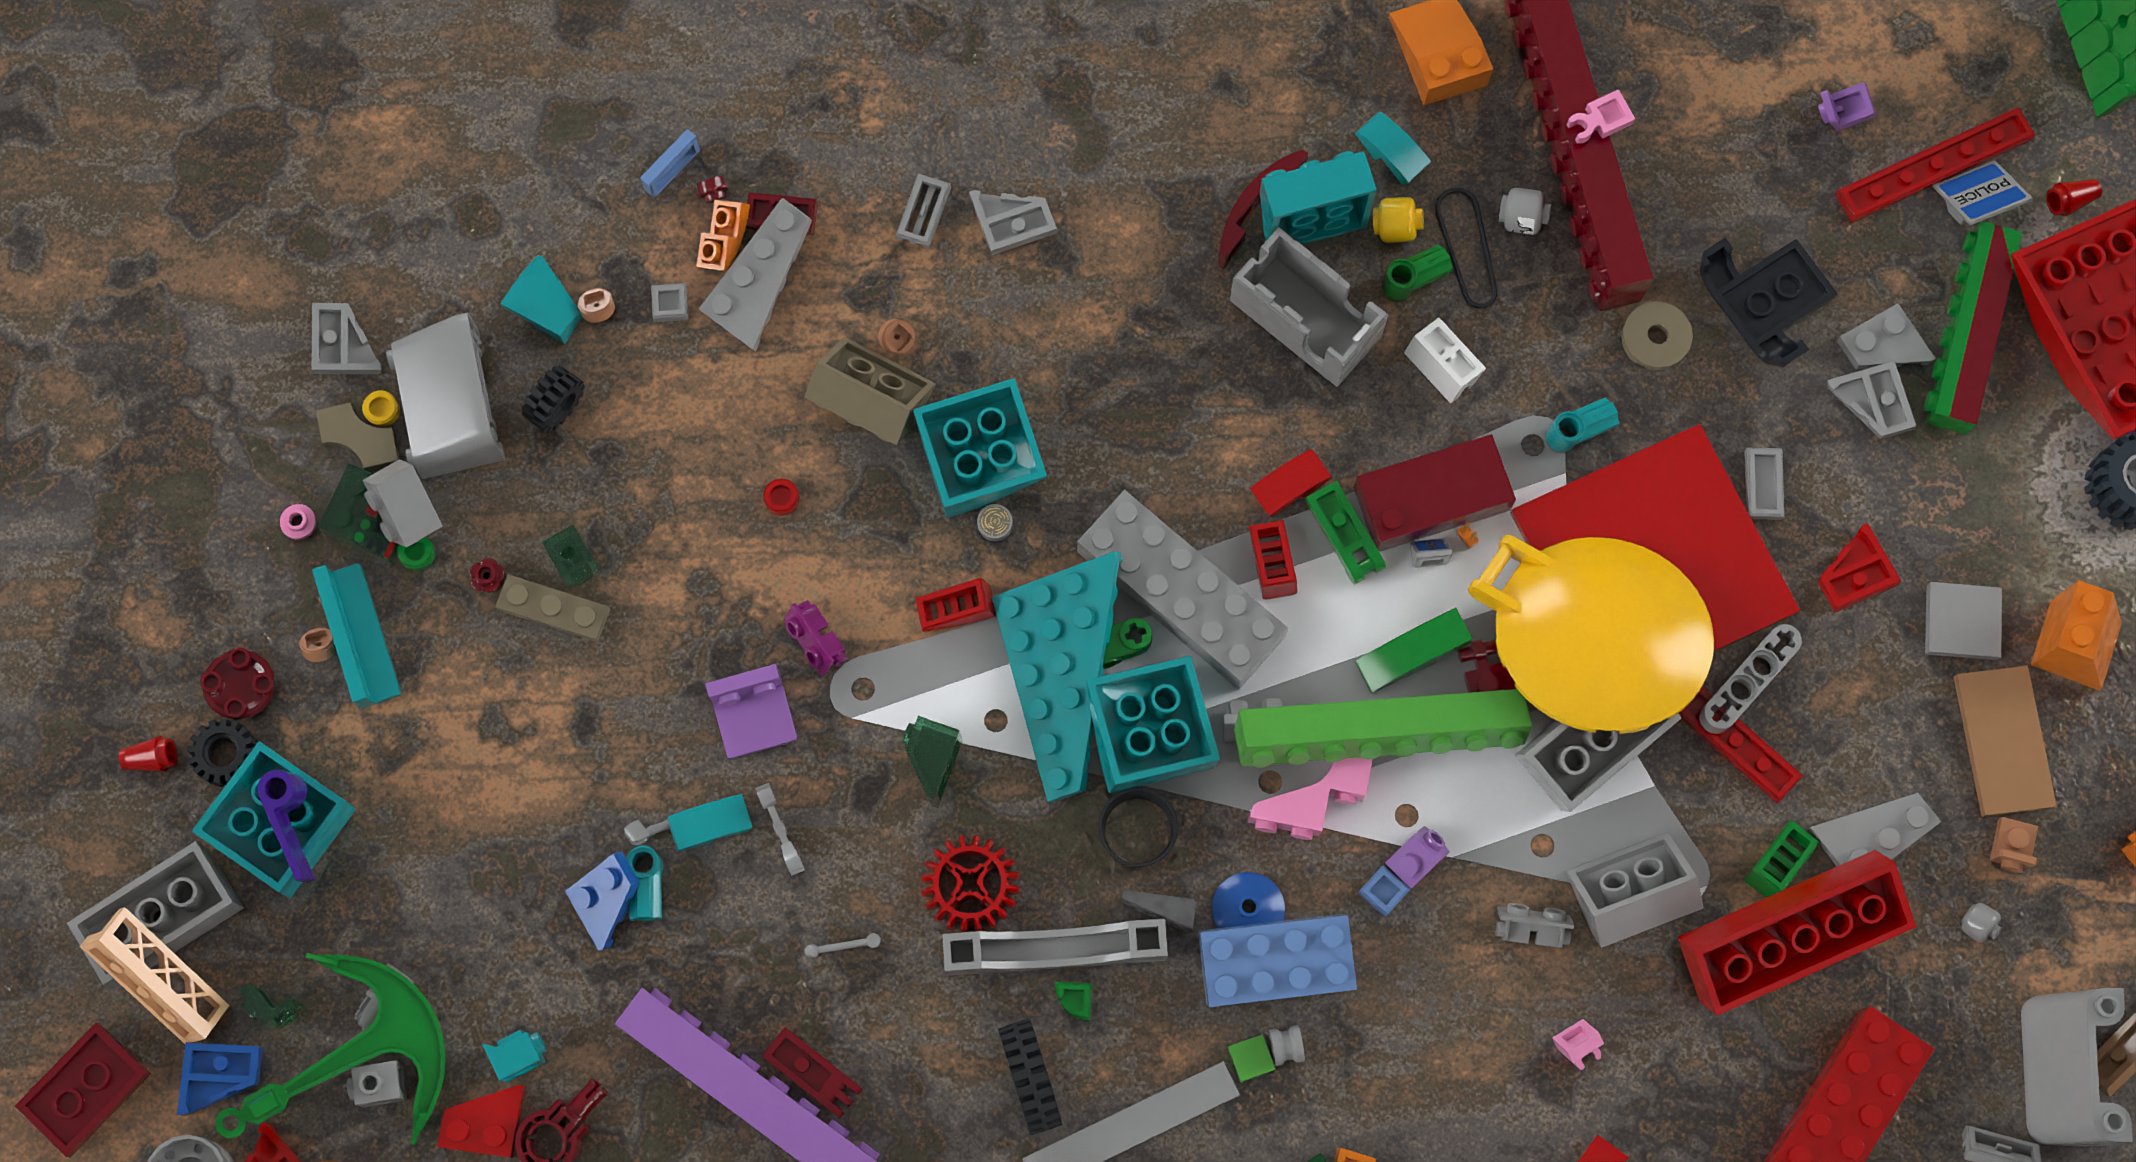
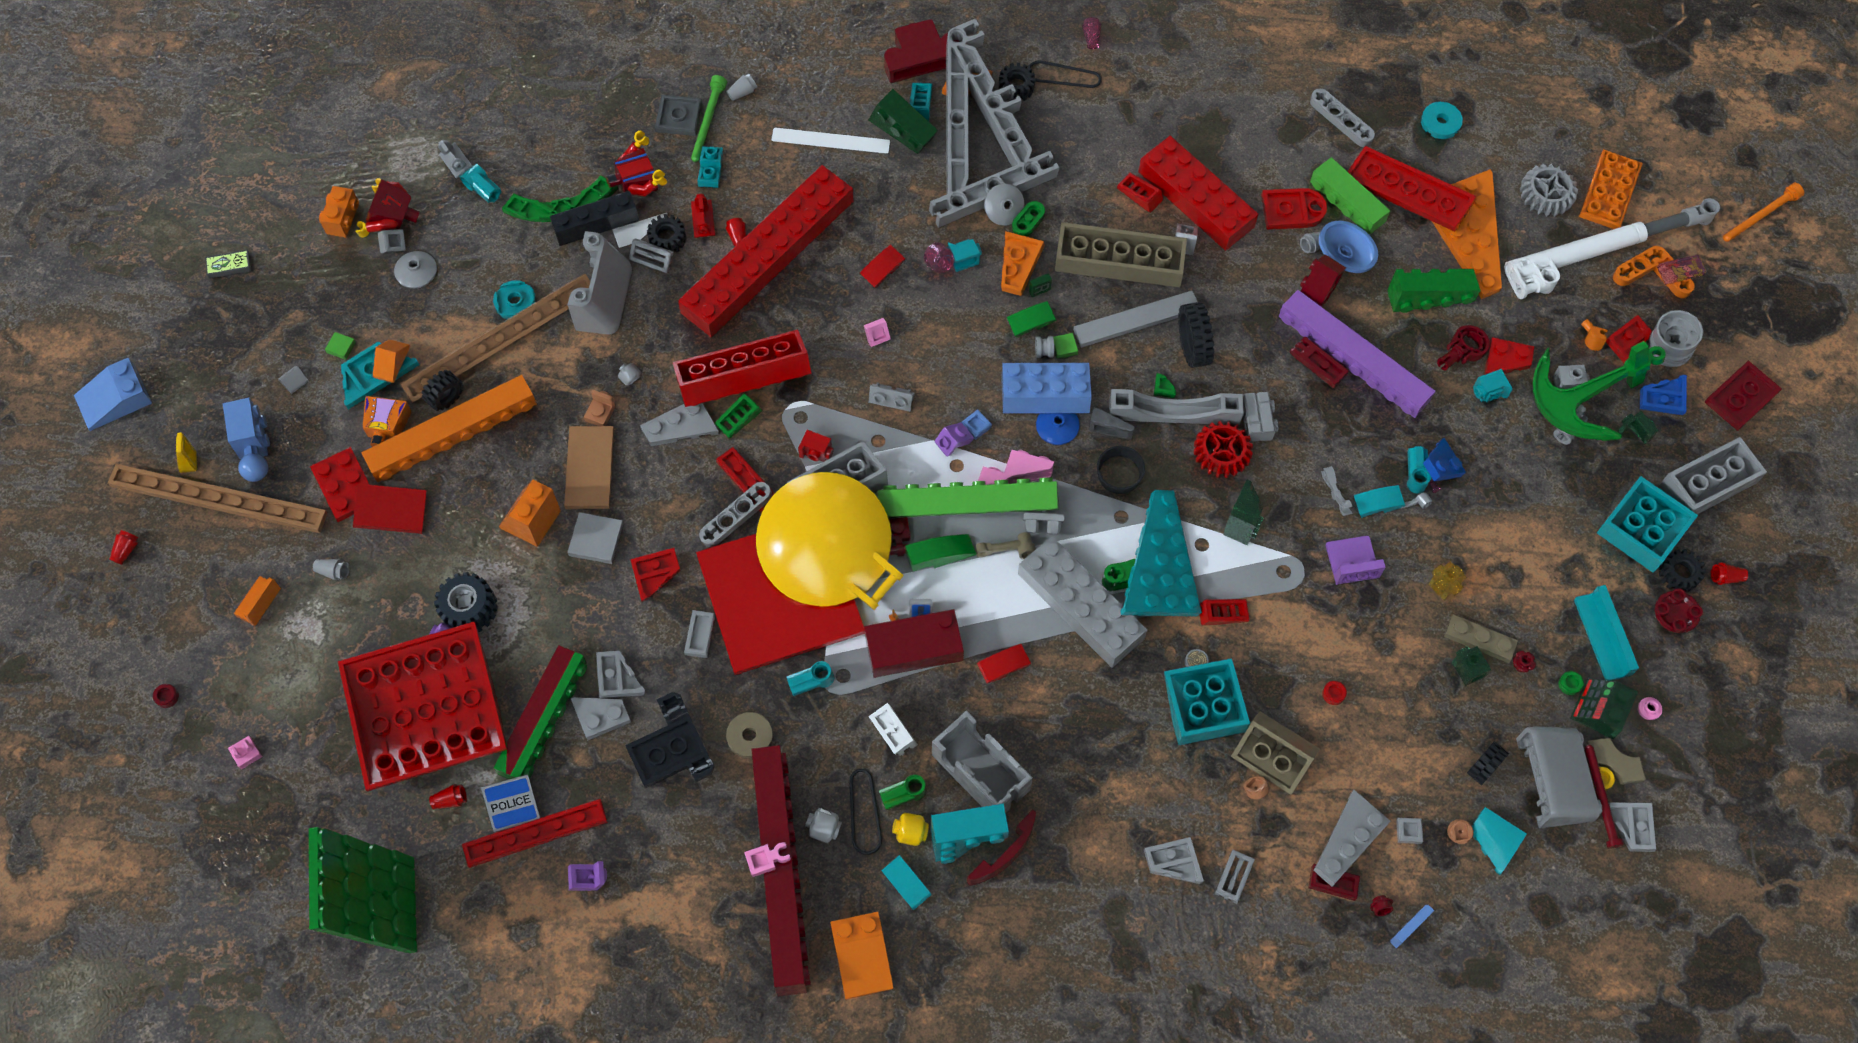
camera: 175 degrees left, 10 degrees down
light nougat fence [80,907,230,1044] -> none
dark purple door [257,770,316,883] -> none
nougat tile [299,628,337,662] -> none
light grey brick [363,460,443,547] -> none
orange slope [697,200,750,271] -> none
magenta hinge [784,600,847,677] -> none
light grey hinge [805,933,881,958] -> none
teal slope [1086,656,1220,794] -> none
red slope [1249,520,1297,600] -> none
green plate [1305,481,1386,585] -> none
light grey slope [1567,832,1704,948] -> none
none -> red brick [798,430,834,462]
none -> dark tan brick [976,532,1036,559]
none -> green slope [1007,301,1057,337]
none -> light grey brick [1243,392,1278,442]
none -> clear yellow brick [1428,561,1466,600]
none -> dark red bar [1584,745,1624,849]

